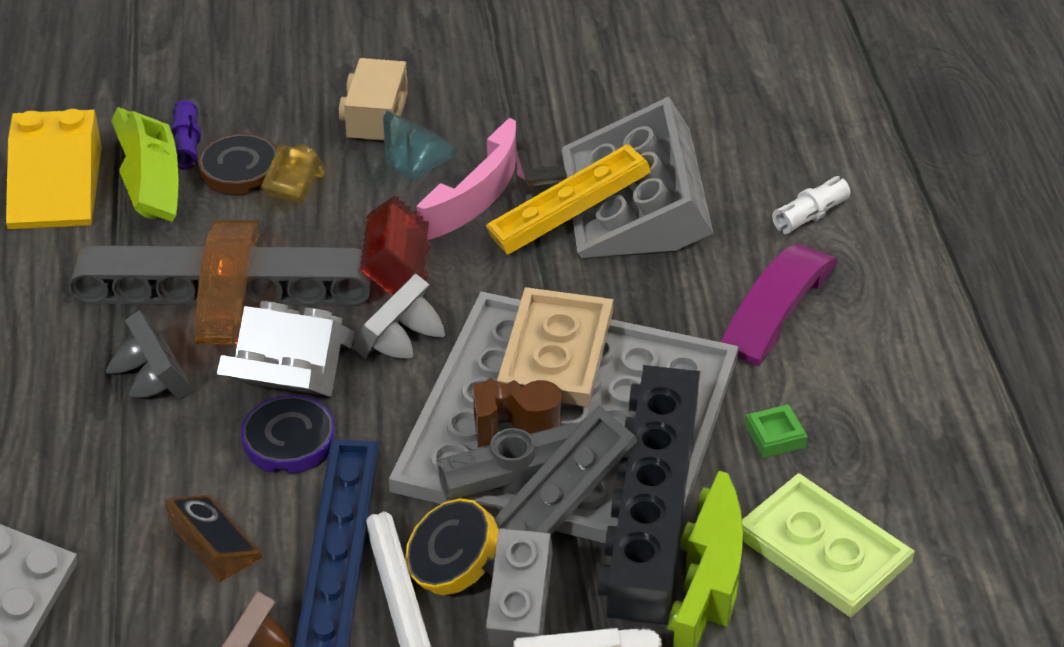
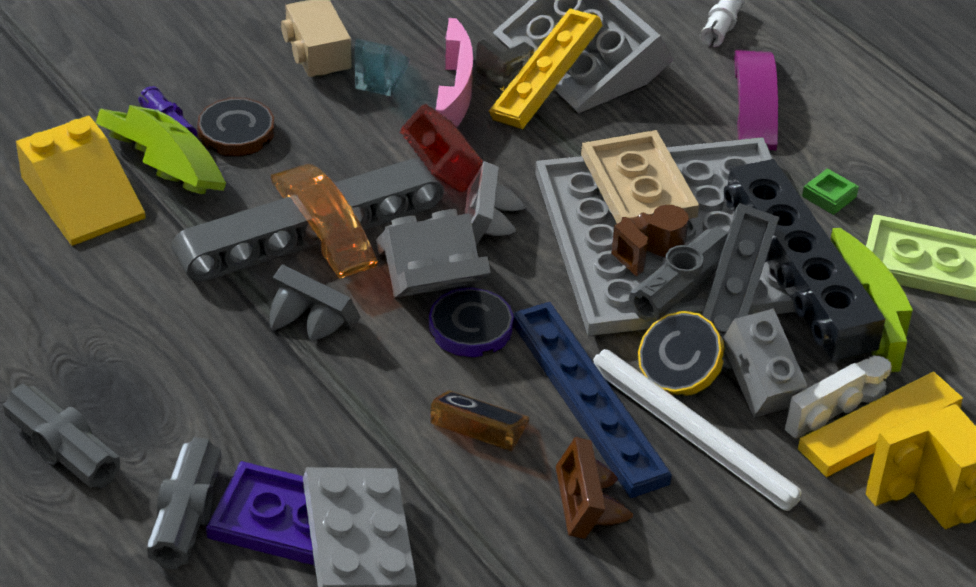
camera: 30 degrees left, 0 degrees up
clear yellow bracket [261,144,325,203] -> none

